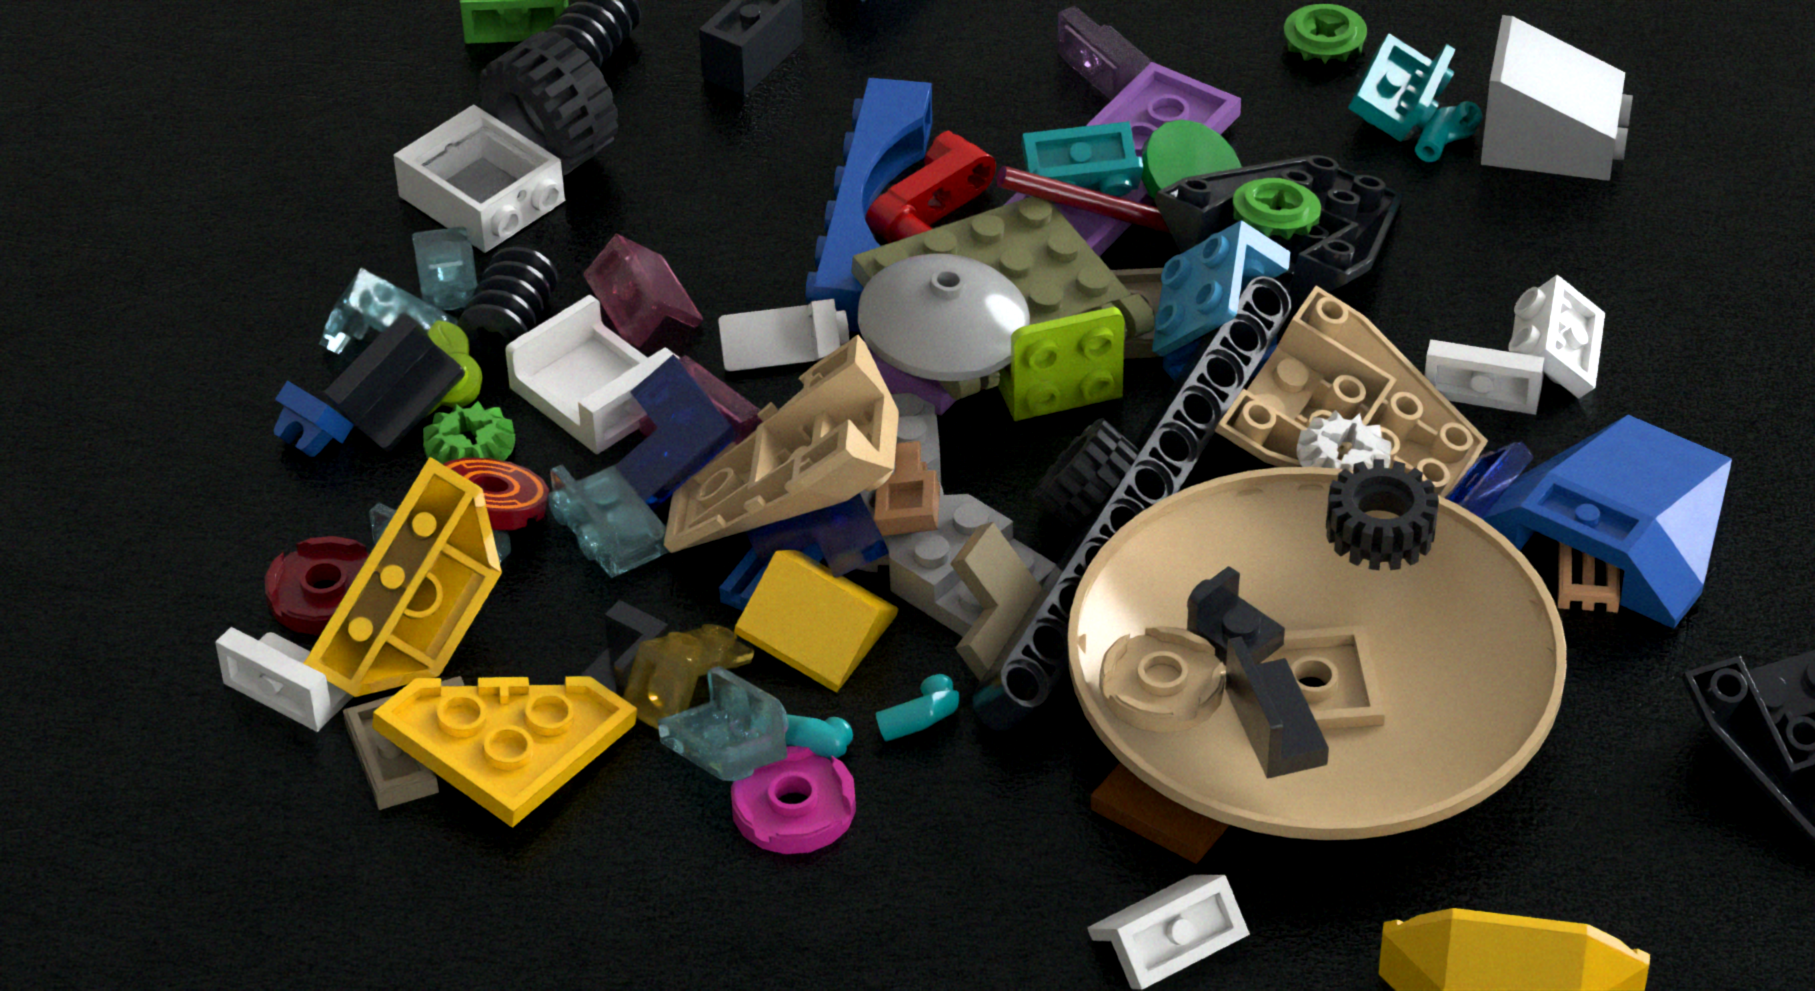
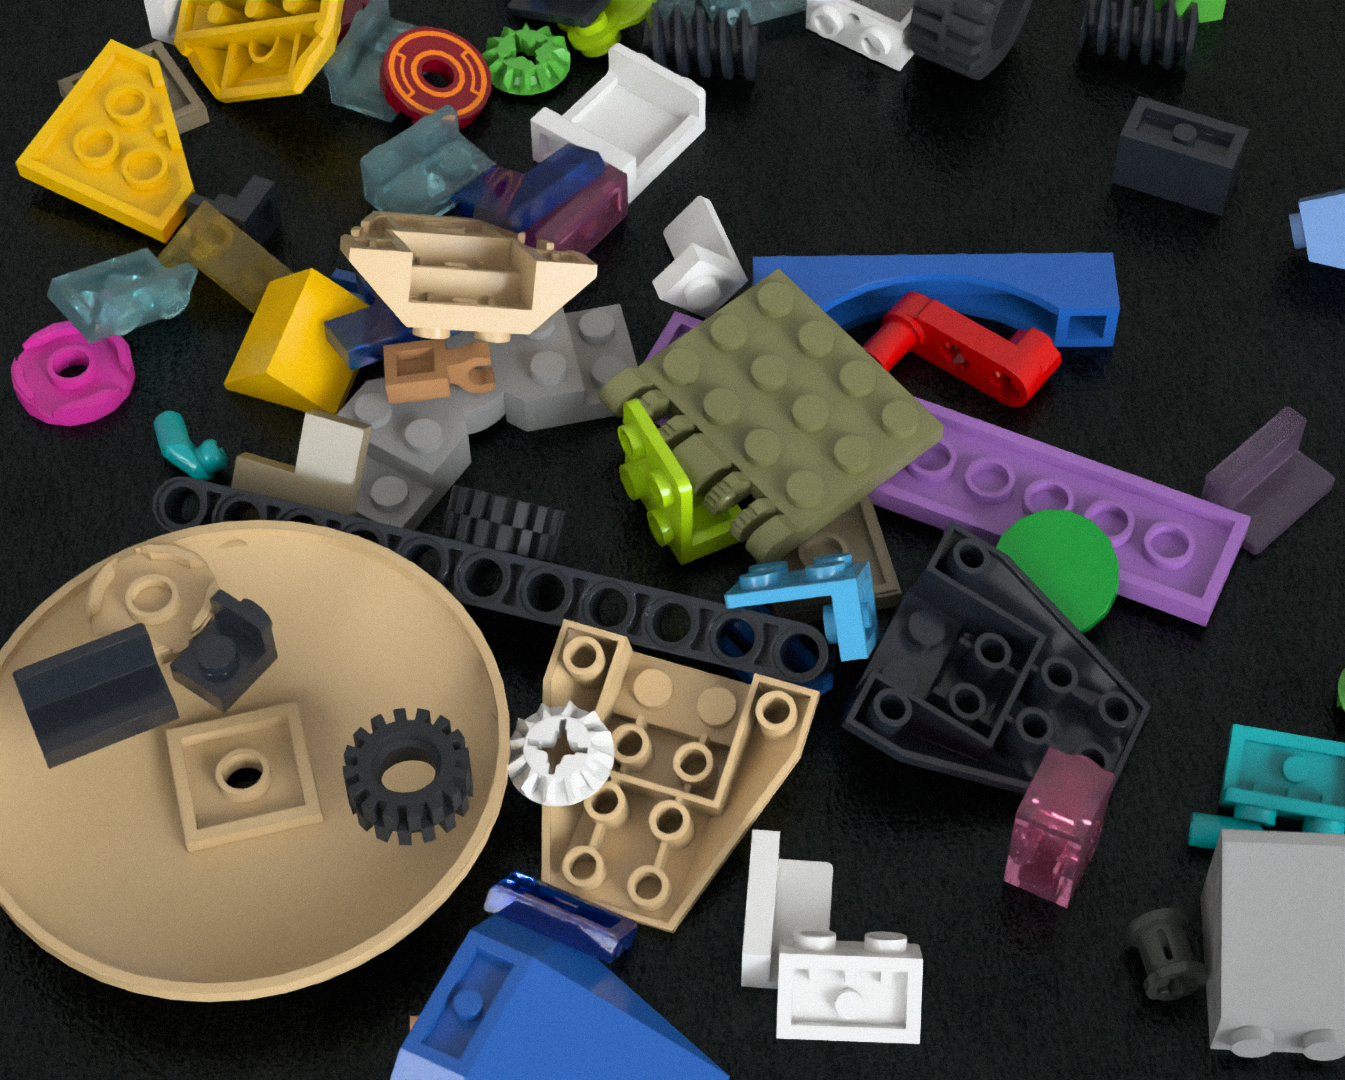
camera: 80 degrees right, 10 degrees up
clear pink panel [583,234,703,348] -> none
teal arm [757,712,853,760] -> none
light grey dish [858,253,1030,381] -> none
dark red bar [997,166,1171,234] -> none
teal bracket [1021,121,1143,204] -> none
bright green gear [1232,178,1321,240] -> none
none -> clear pink brick [1004,747,1115,908]
none -> pearl dark grey bush [1125,908,1208,1001]

